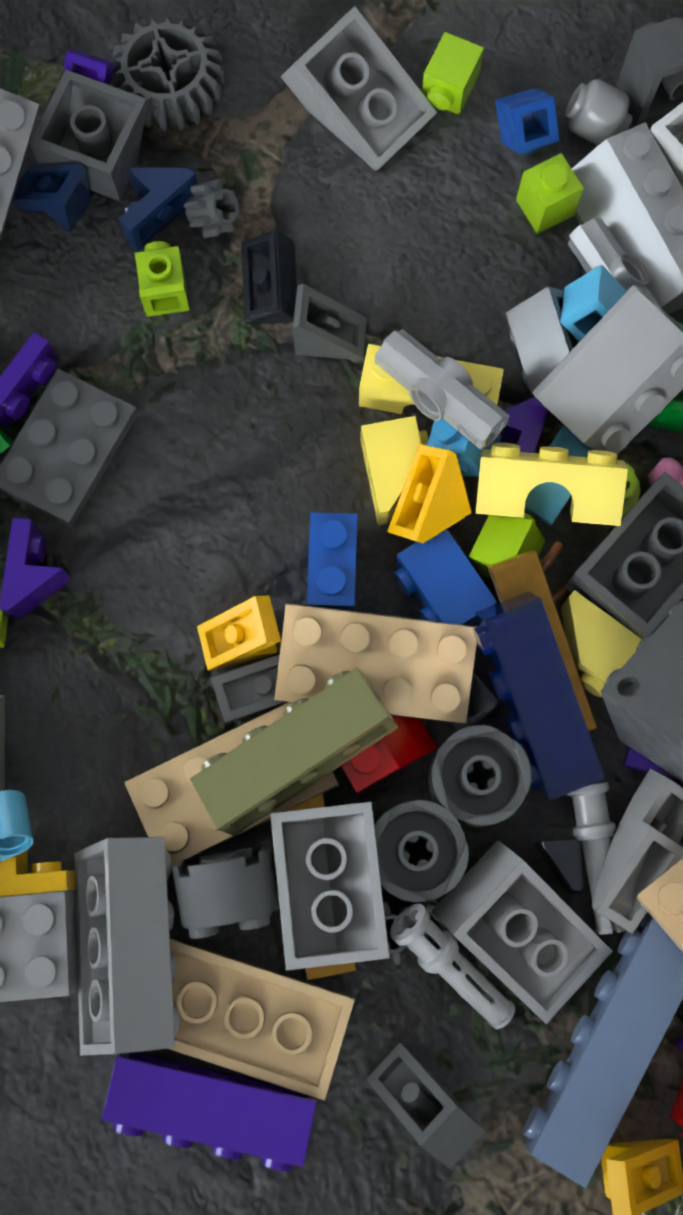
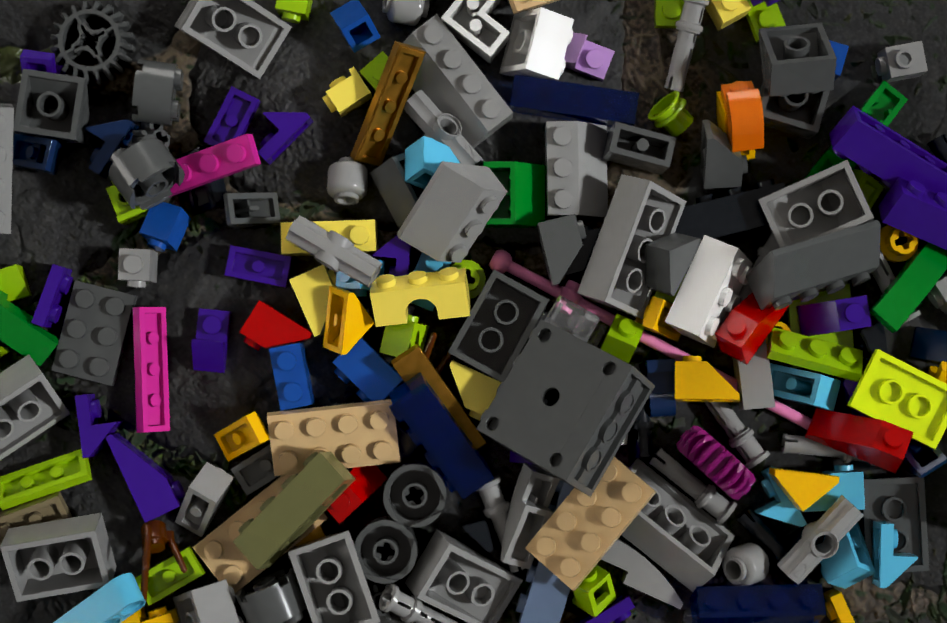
camera: 15 degrees left, 10 degrees up
none -> dark purple slope [105,433,185,523]
none -> dark grey brick [109,134,185,210]
none -> light grey brick [117,248,158,288]
none -> dark grey brick [132,59,184,126]
none -> dark pink plate [132,307,170,433]
none -> lime plate [135,546,205,606]
none -> blue brick [139,202,191,252]
none -> reddish brown plant [141,520,187,601]
none -> dark pink plate [170,133,261,197]
none -> light grey slope [175,462,234,537]
none -> dark purple slope [191,308,232,373]
none -> dark purple plate [204,86,261,146]
none -> dark purple plate [224,245,293,288]
none -> red slope [239,300,314,351]
none -> dark purple slope [258,112,313,165]
none -> light yellow brick [322,66,373,117]
none -> light grey head [327,157,368,205]
none -> pearl gold tile [350,41,426,166]

